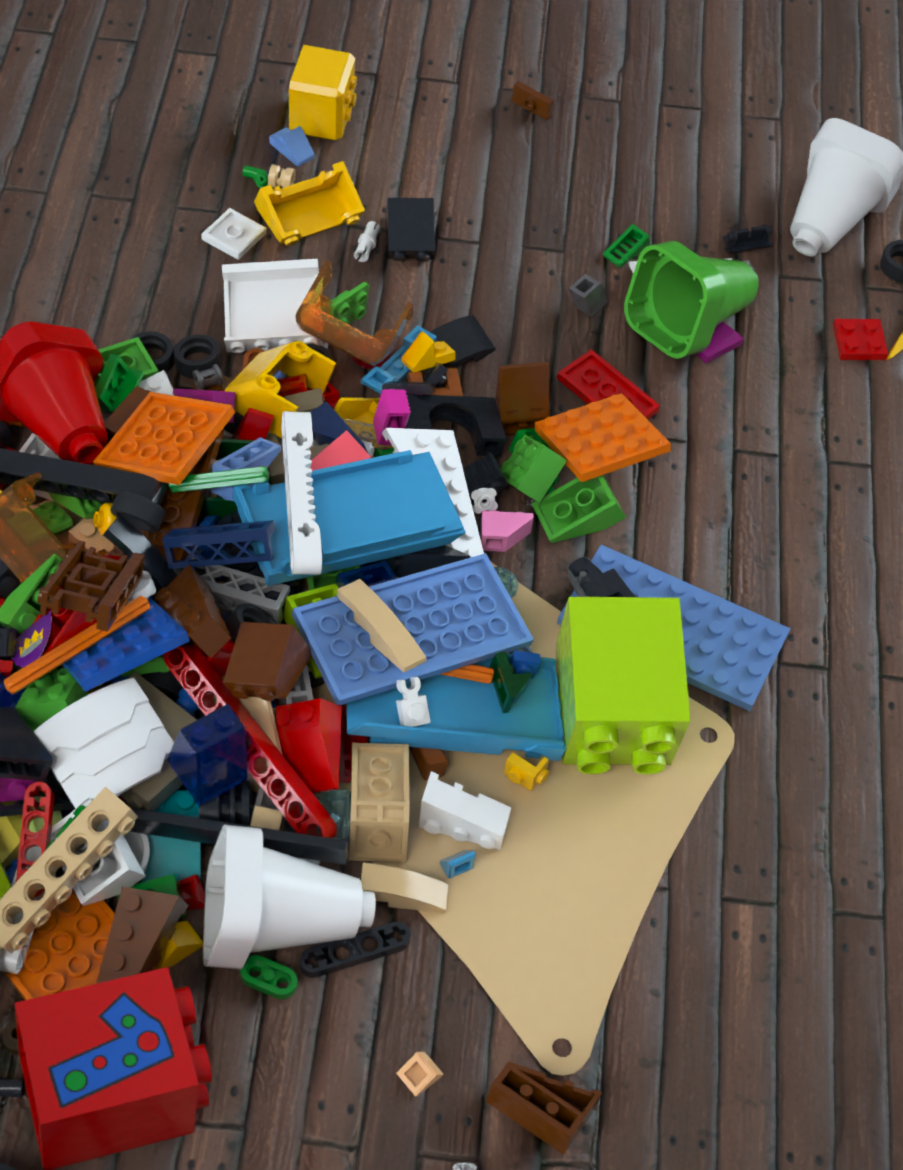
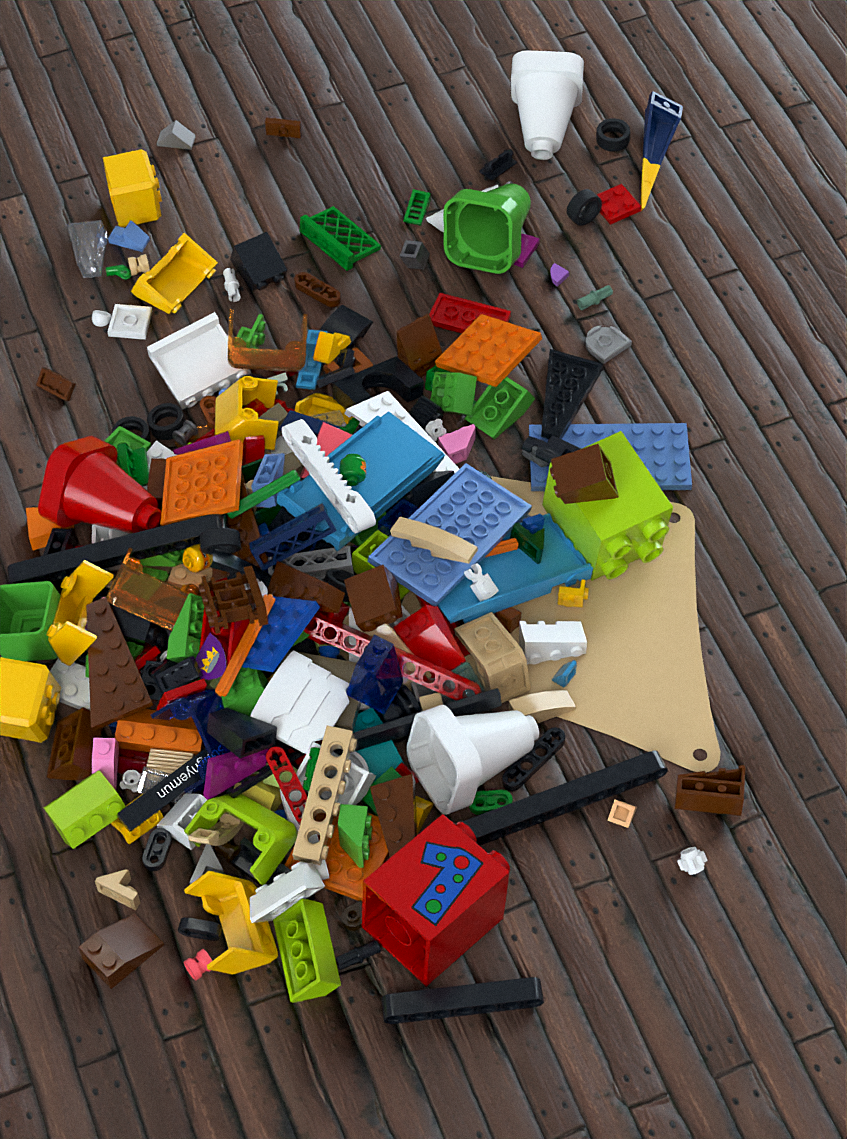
camera: 20 degrees left, 0 degrees up
dark pink brick [373,389,411,445] -> none
none -> reddish brown plate [36,367,76,401]
none -> clear wedge [66,220,108,278]
none -> white piece [92,310,111,327]
none -> light grey slope [157,120,196,150]
none -> light aqua tile [267,373,288,396]
none -> reddish brown beam [294,272,341,307]
none -> green fence [299,206,381,271]
none -> bright green slope [338,804,373,868]
none -> green head [339,454,367,486]
none -> black beam [462,750,668,846]
none -> black wing [541,349,603,439]
none -> medium lavender tile [550,263,569,287]
none -> reddish brown slope [550,444,619,504]
none -> black tyre [567,189,602,226]
none -> sand green axle [577,285,613,310]
none -> light grey tile [585,326,632,364]

